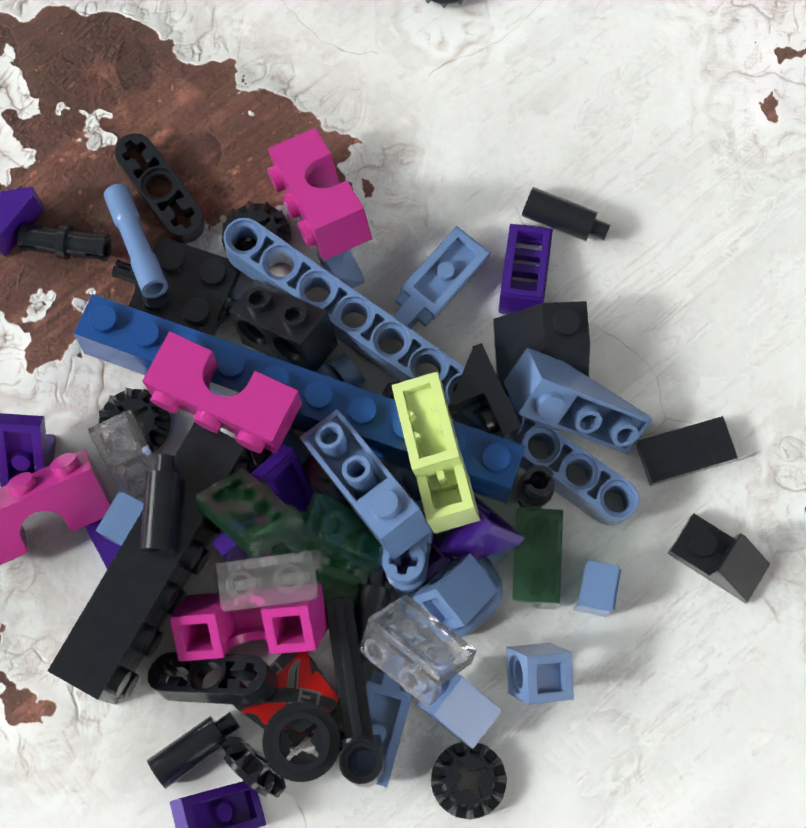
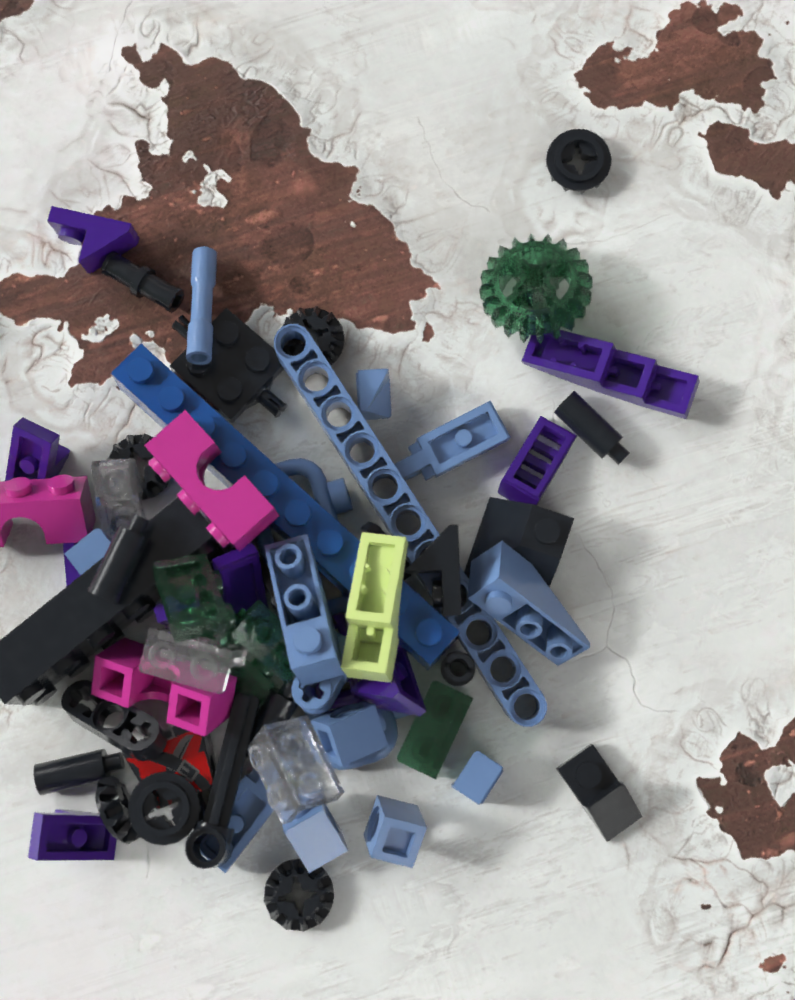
camera: 30 degrees right, 5 degrees up
black beam [115,133,205,243] -> none
black brick [229,279,338,372] -> none
dark pink arch [267,128,373,261] -> none
black tile [636,416,738,486] -> none
none -> clear green gear [479,233,593,344]
none -> dark purple slope [522,323,700,419]

